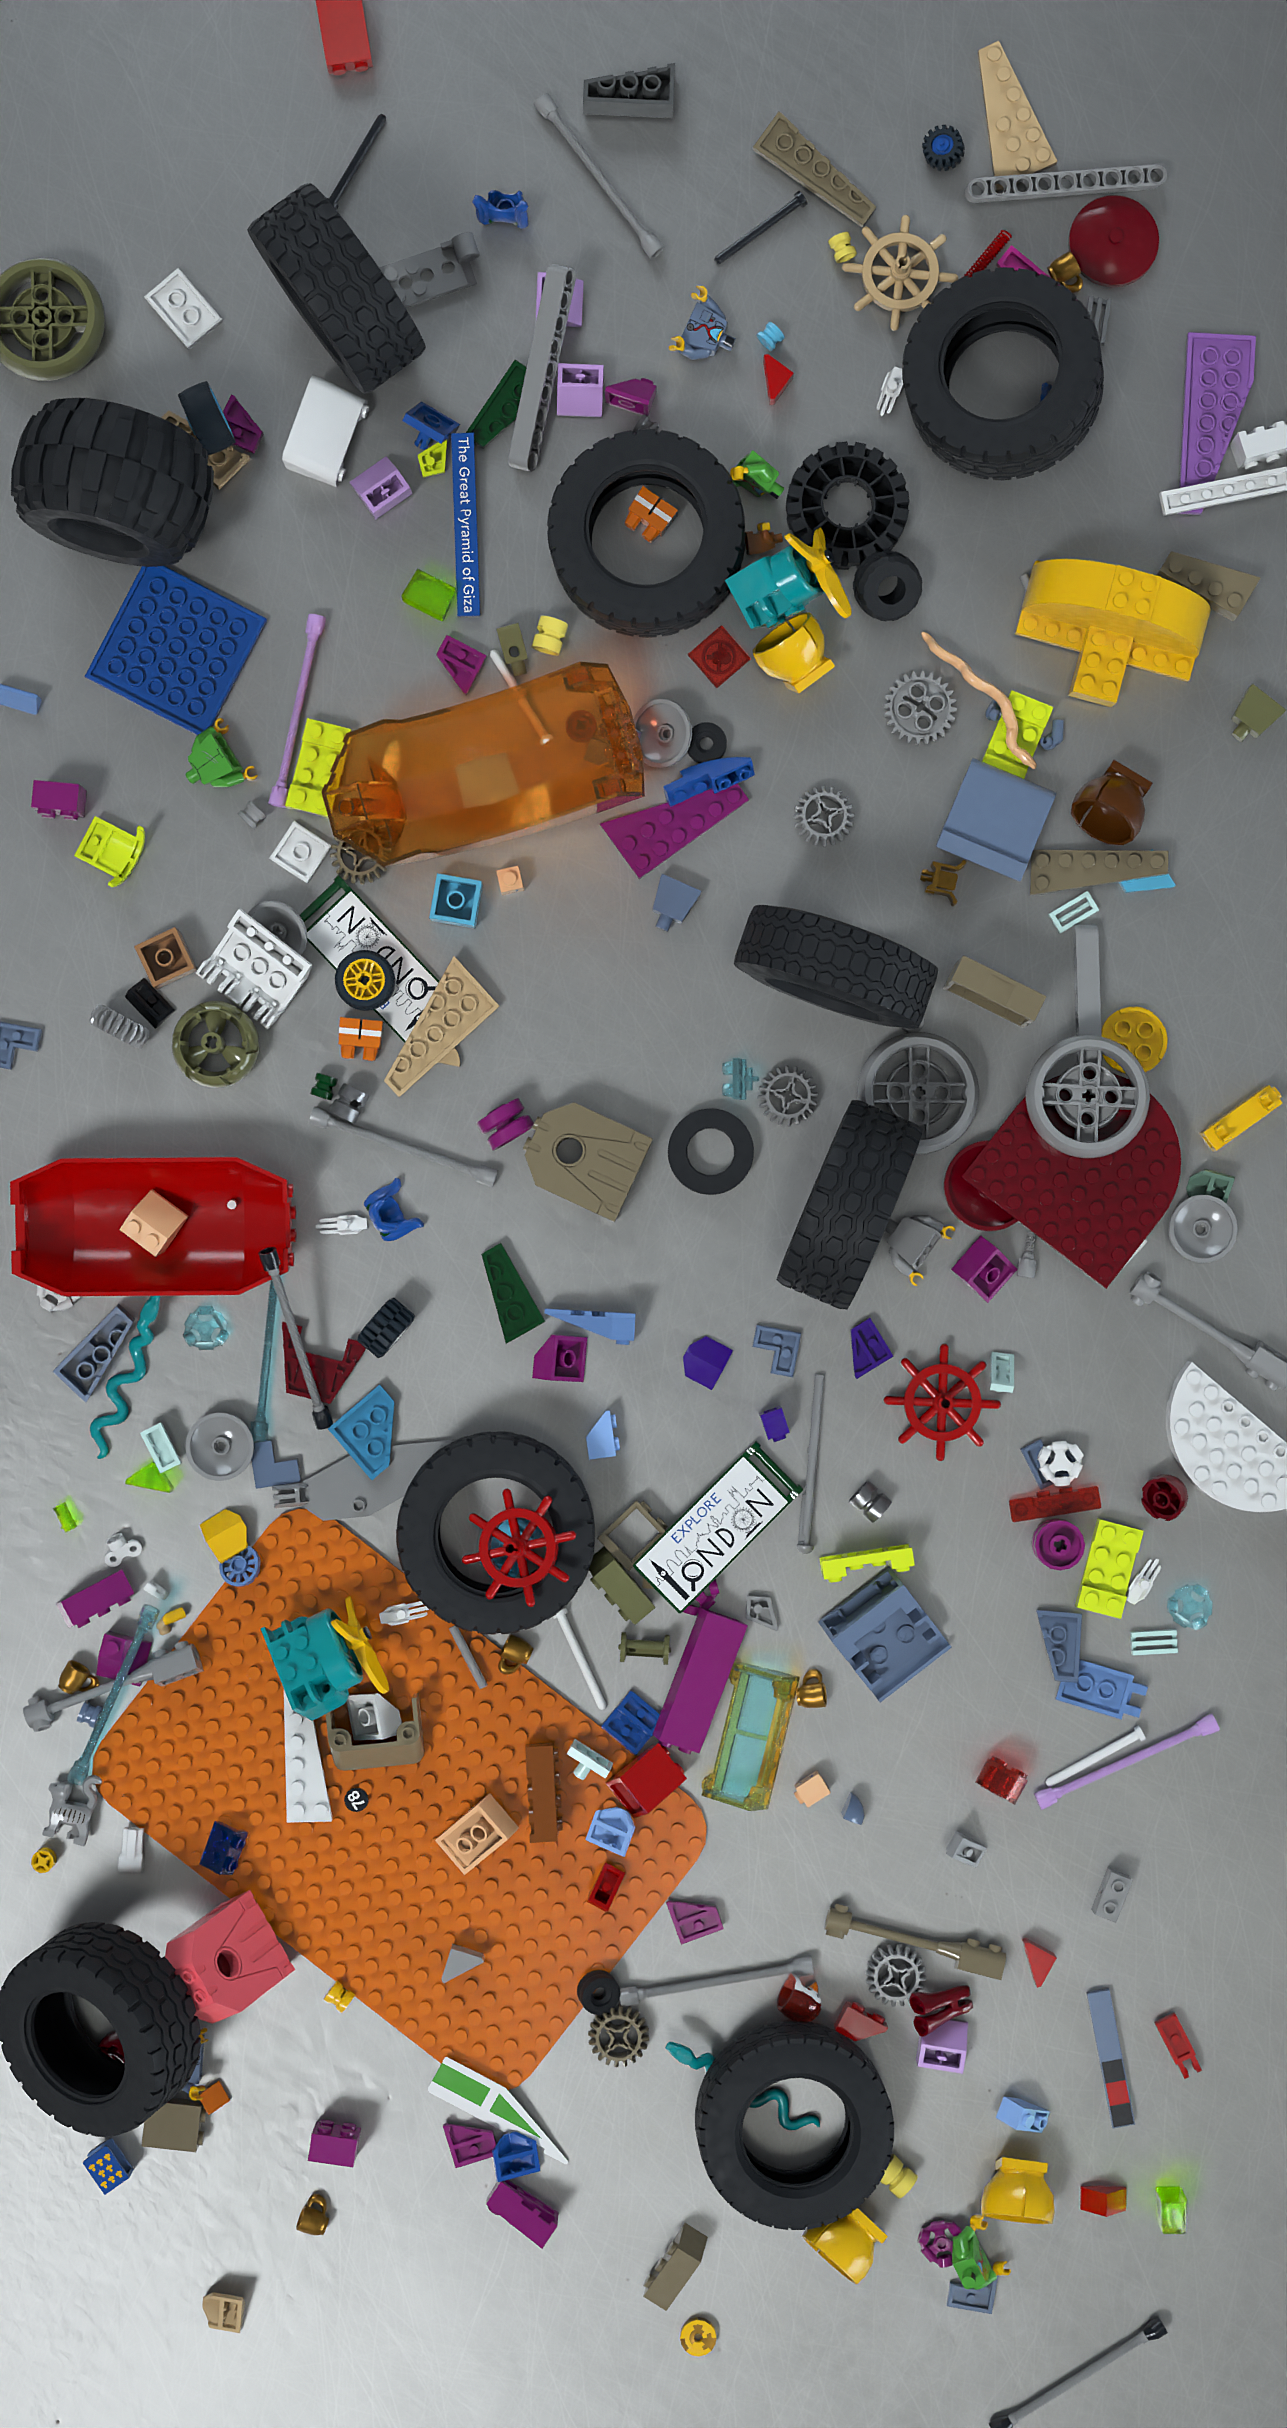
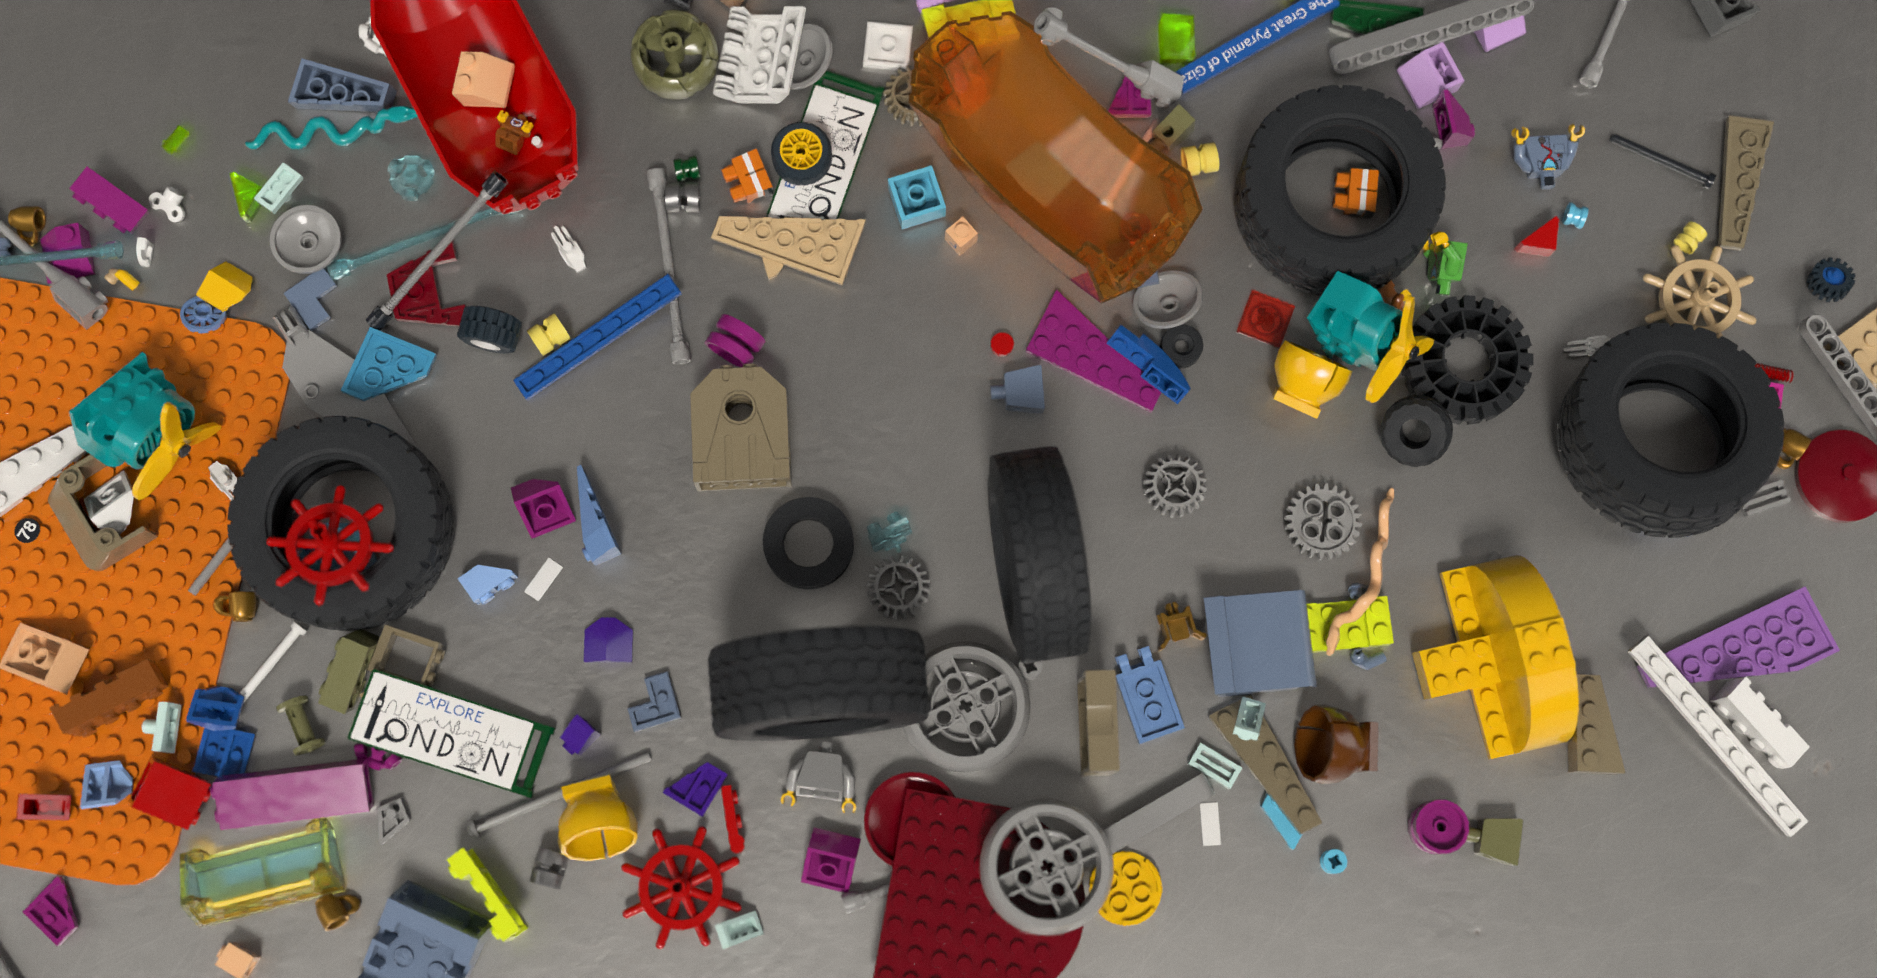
camera: 55 degrees right, 10 degrees down
blue hair [364,1178,424,1241] -> none
dark green wing [481,1243,546,1344] -> none
none -> blue slope [186,686,245,731]
none -> dark orange piece [496,110,533,155]
none -> blue tile [513,274,682,400]
none -> white sticker [524,558,563,601]
none -> light yellow wheel [526,313,571,356]
none -> yellow plate [558,775,638,861]
none -> red hinge [721,785,745,854]
none -> red tile [990,332,1014,357]
none -> light grey bar [1034,7,1184,108]
none -> medium blue tile [1115,646,1185,744]
none -> white sticker [1200,802,1221,846]
none -> light aqua tile [1233,697,1266,741]
none -> medium azure wheel [1319,849,1347,874]
none -> magenta wheel [1408,800,1469,854]

